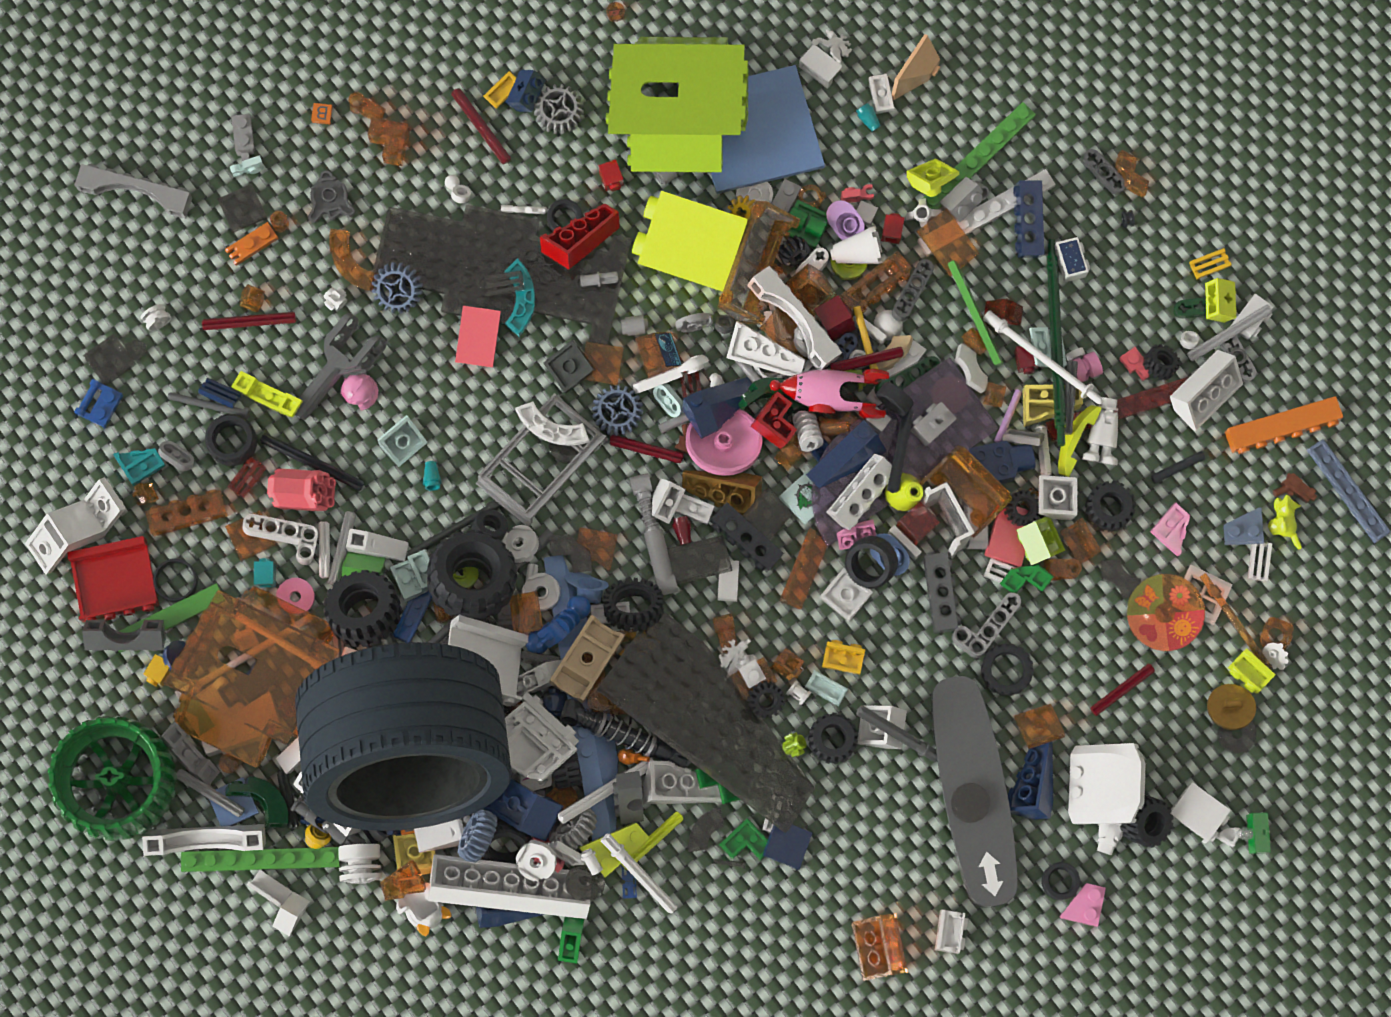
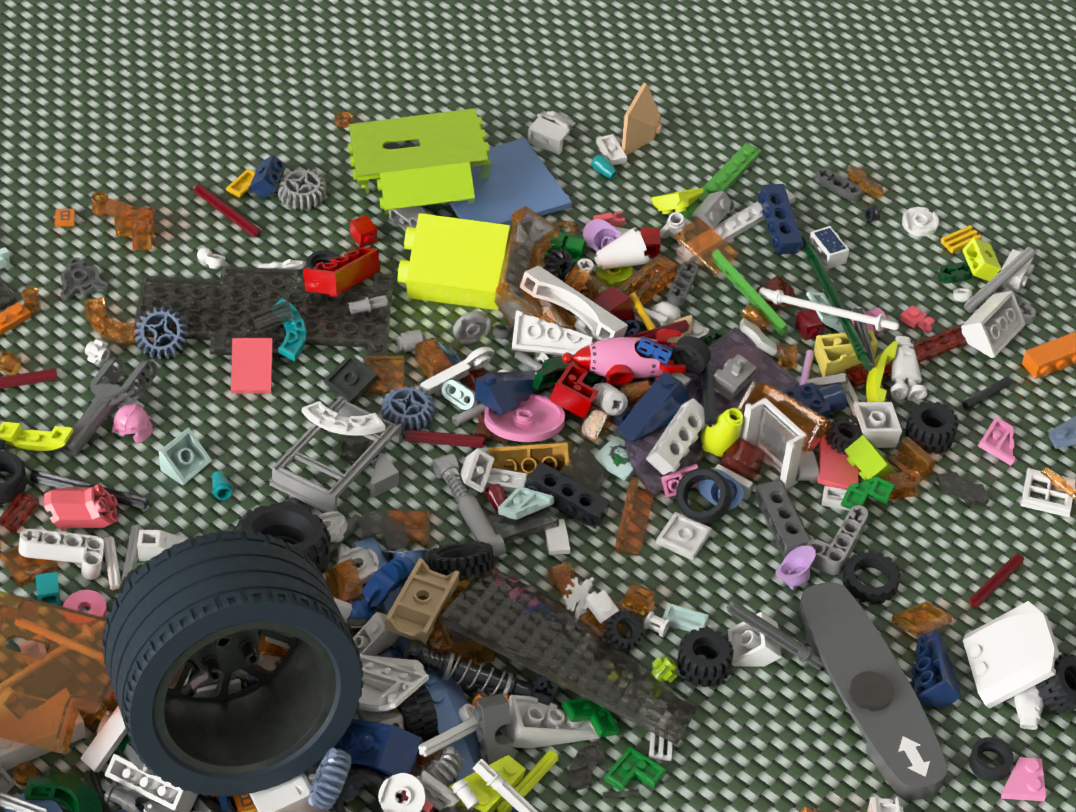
camera: 10 degrees left, 30 degrees down
dark blue tile [762,819,812,870] -> none
yellow bracket [822,640,865,675] -> none
clear orange dish [1127,574,1205,651] -> none
black tyre [1143,344,1181,381] -> none
none -> light grey slope [370,453,399,497]
none -> white tile [459,703,475,722]
none -> light aqua wing [498,486,554,520]
none -> blue piece [636,336,673,364]
none -> lavender piece [775,546,816,590]
none -> white tile [902,207,939,237]

